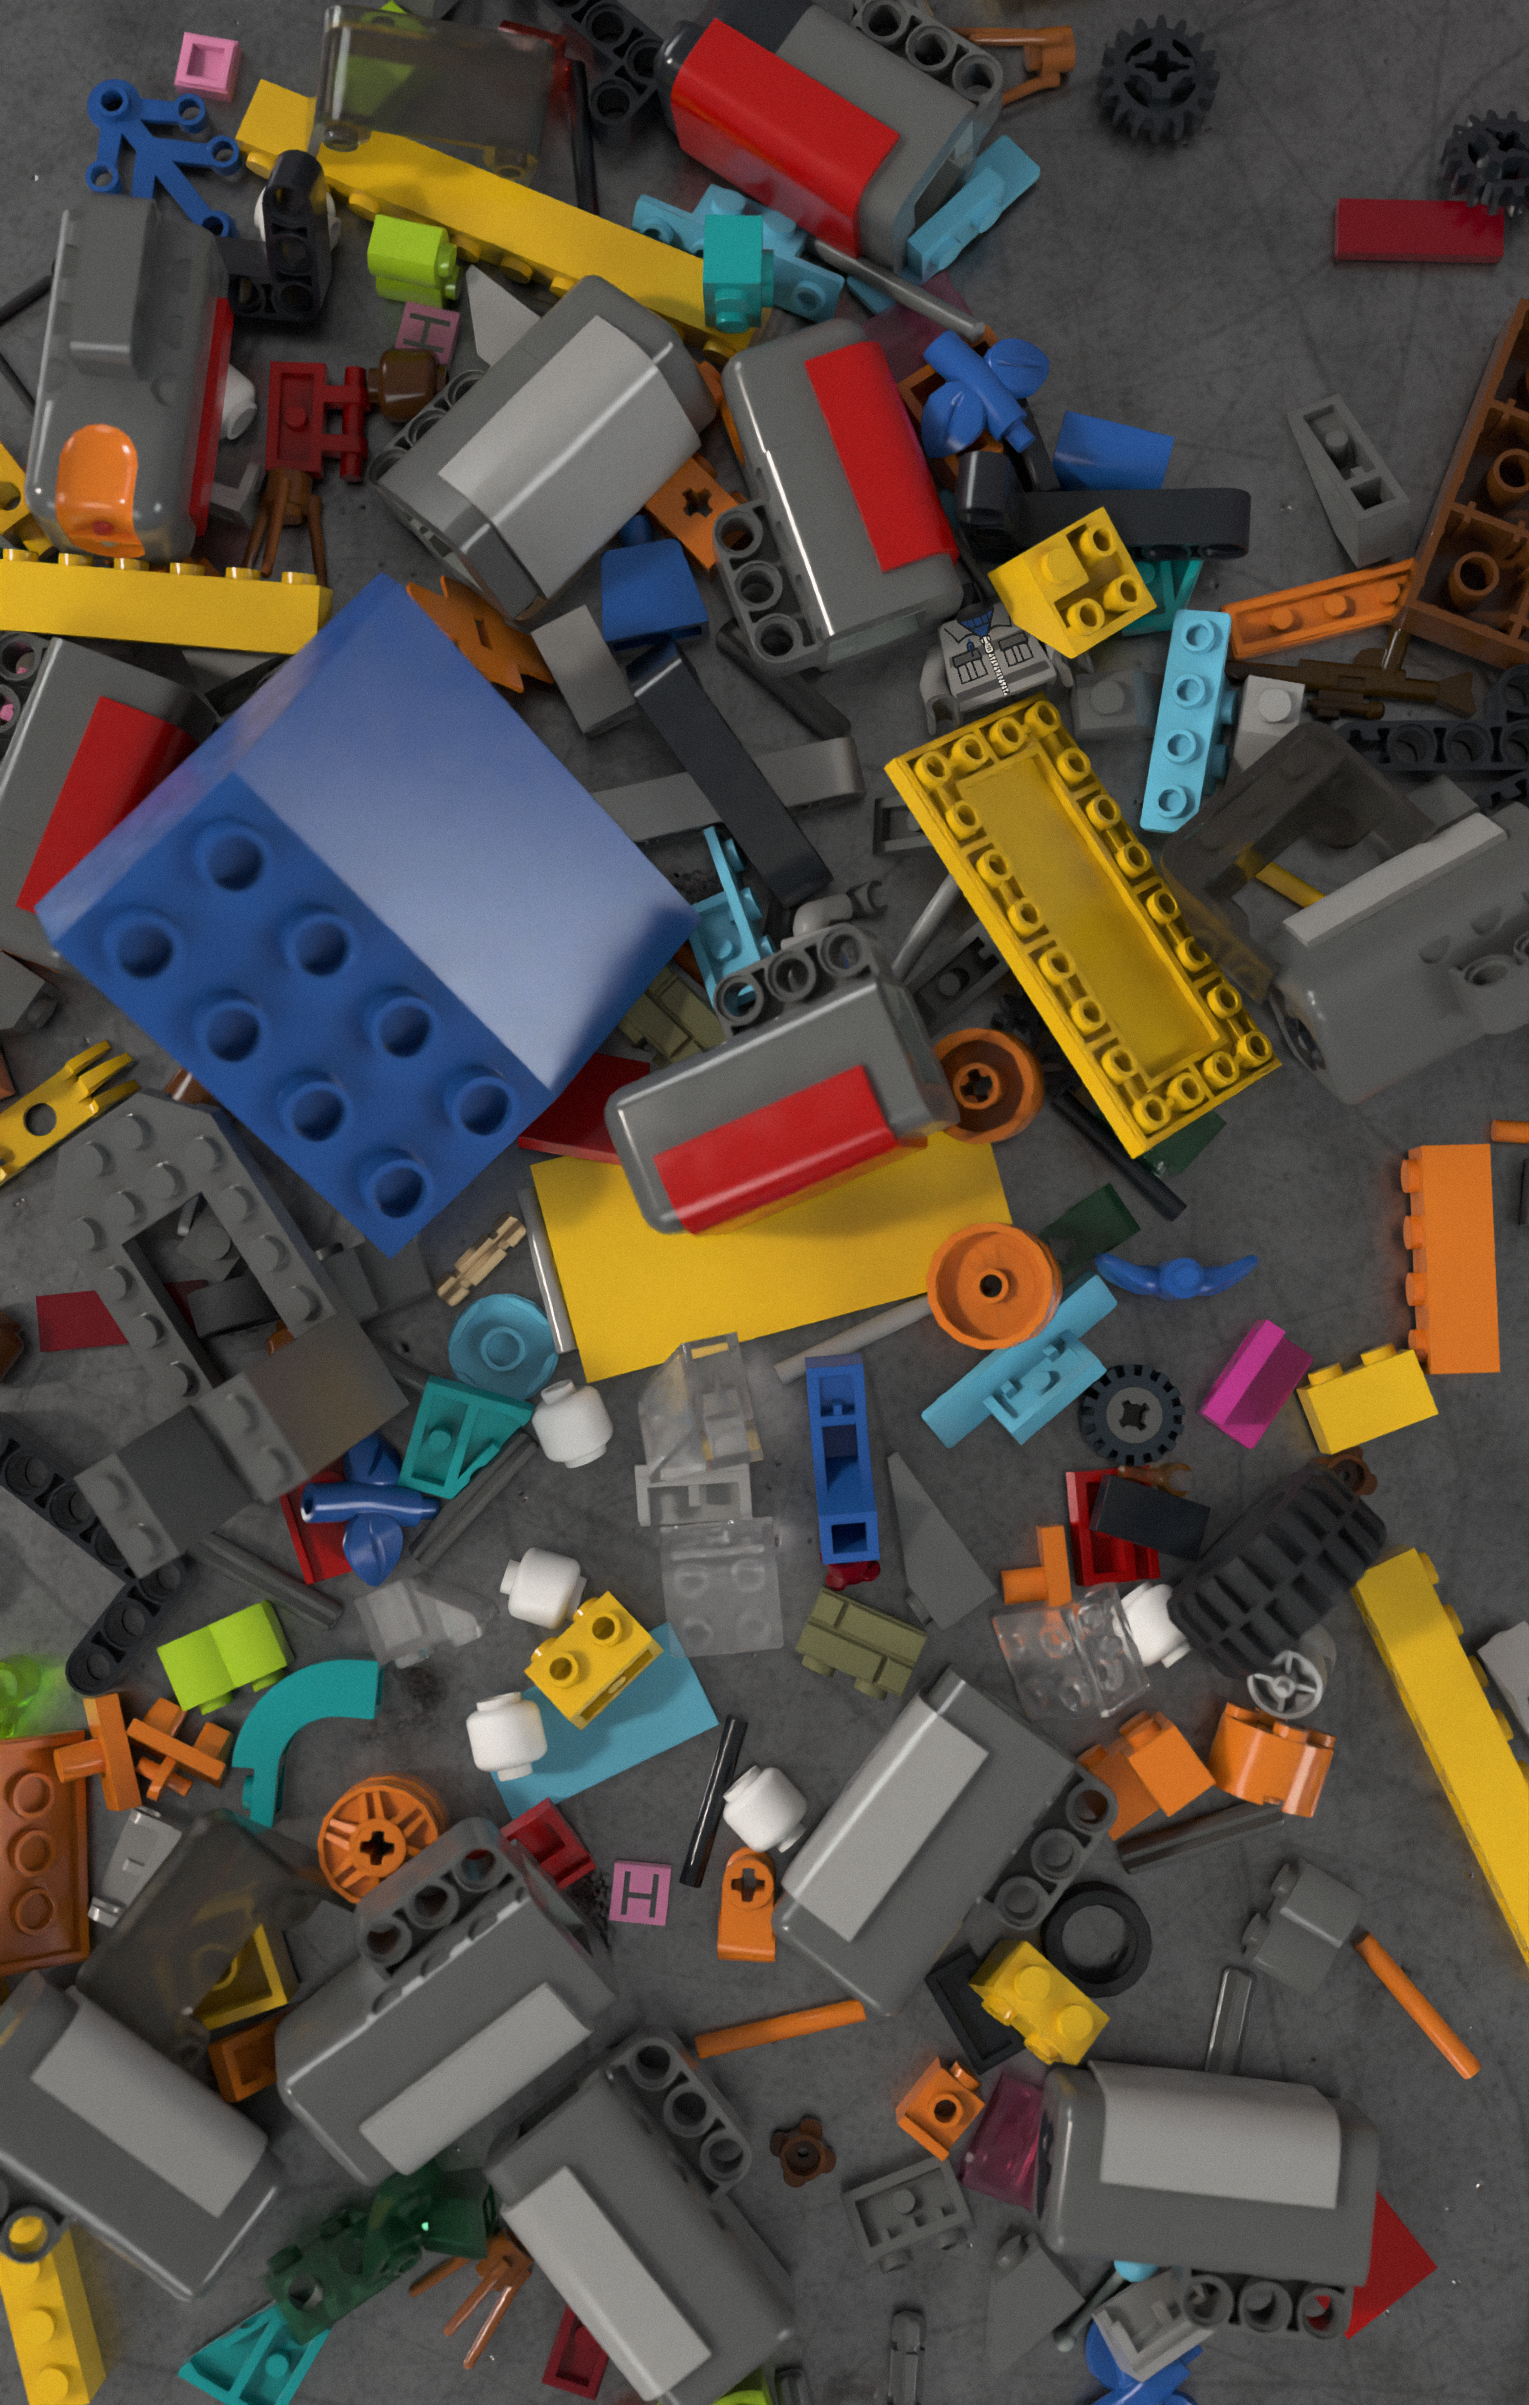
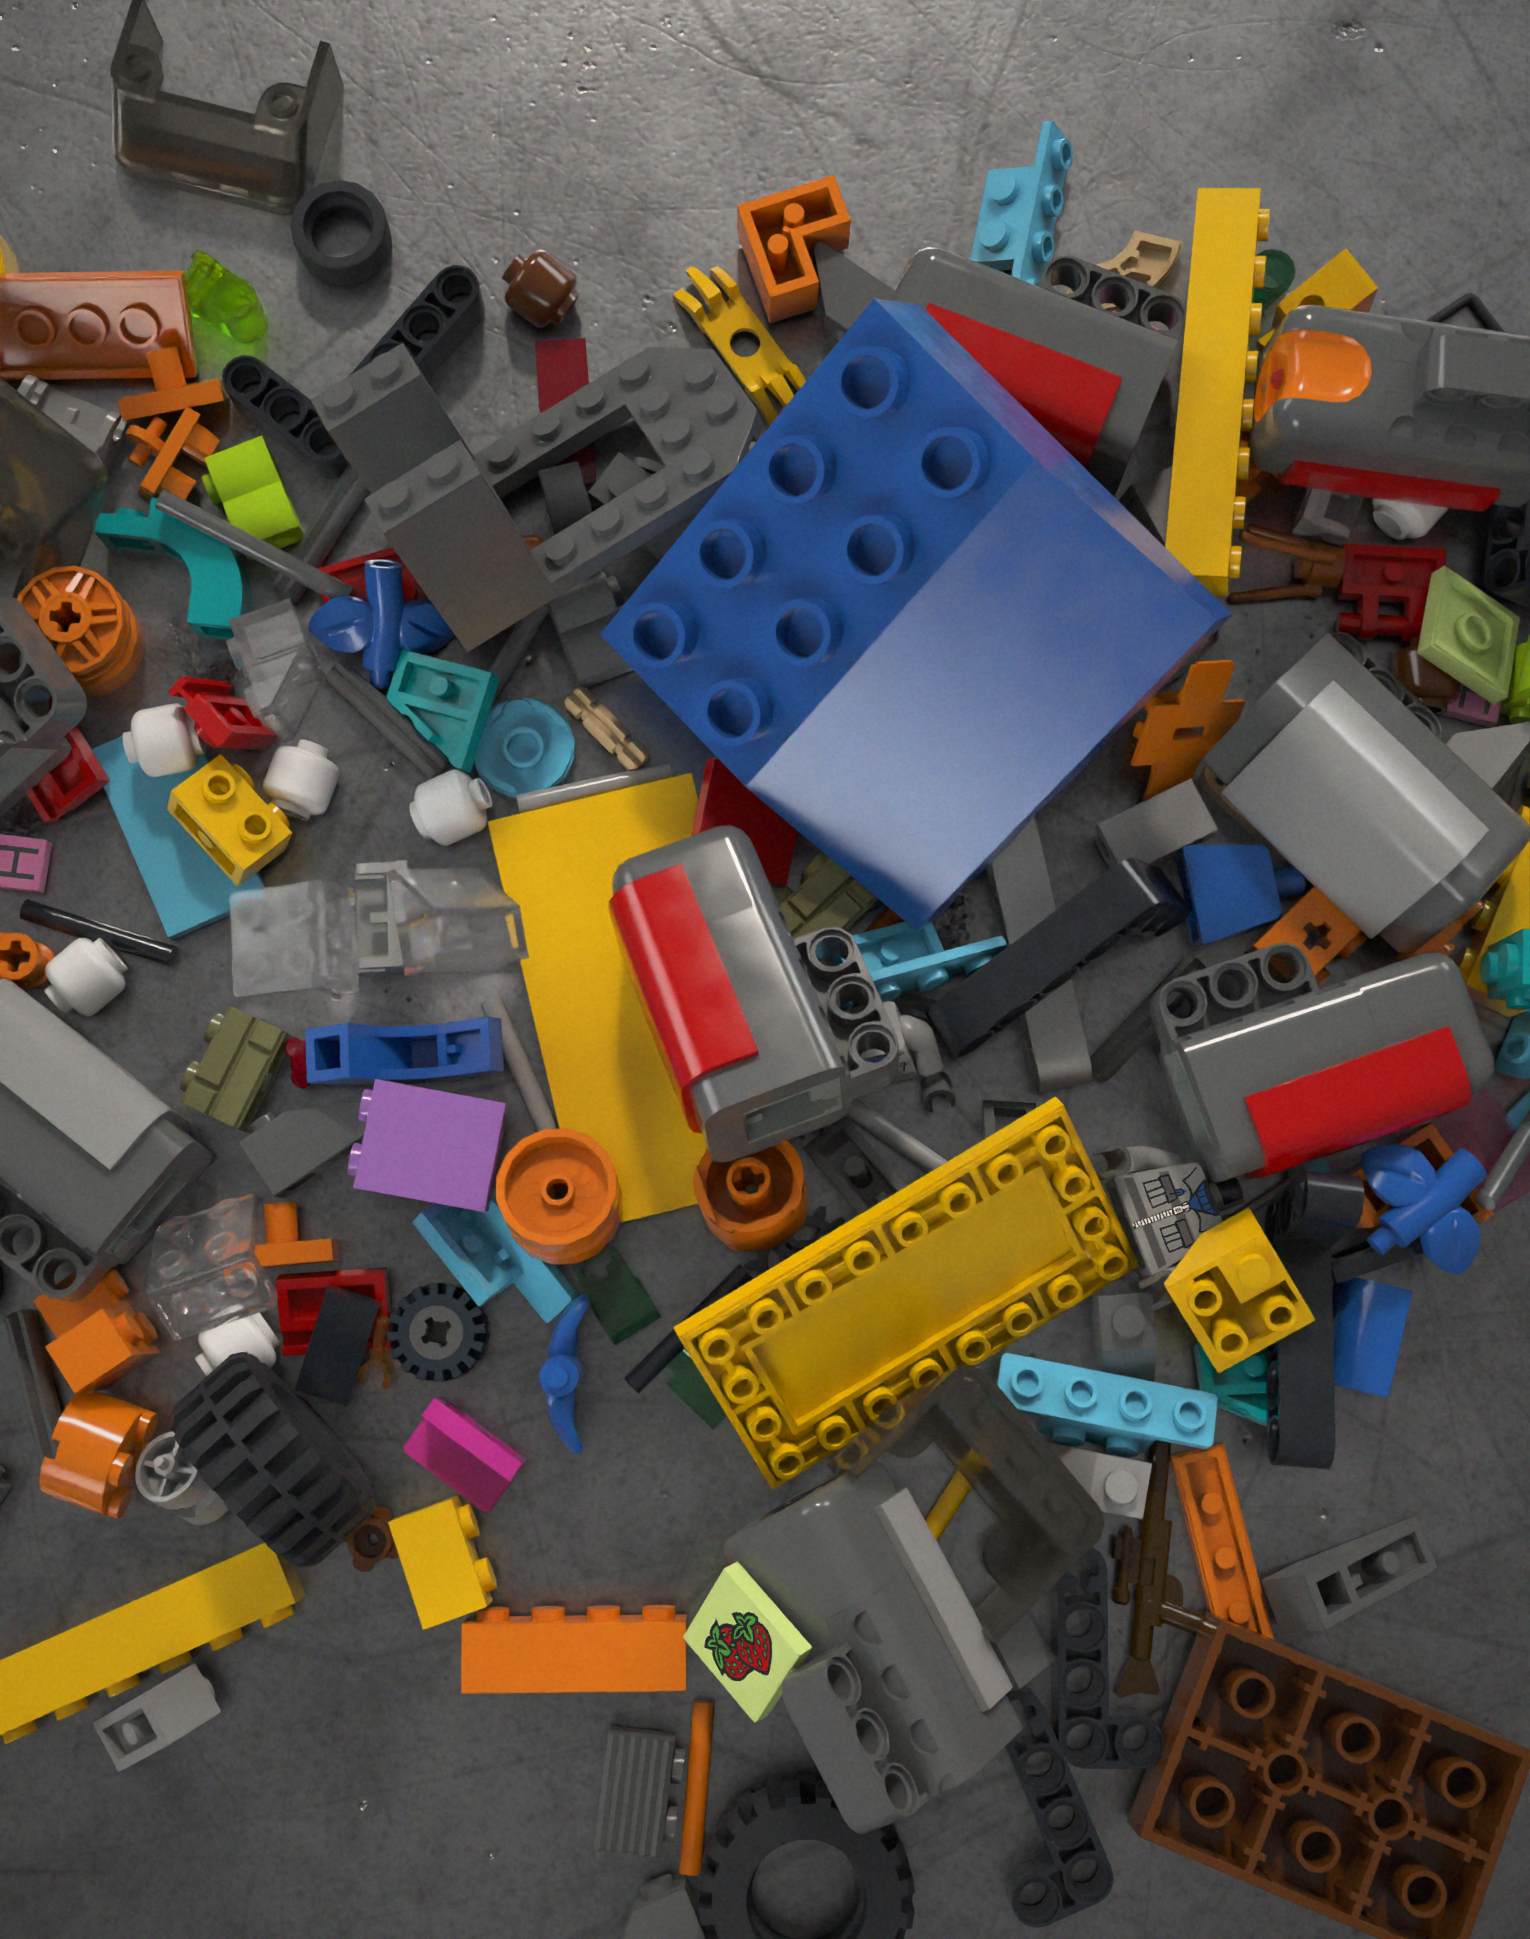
camera: 85 degrees right, 5 degrees down
none -> dark grey bar [155,490,355,599]
none -> red plate [168,676,278,750]
none -> medium lavender brick [347,1079,509,1212]
none -> yellowish green tile [683,1561,812,1723]
none -> yellowish green tile [1417,565,1520,705]

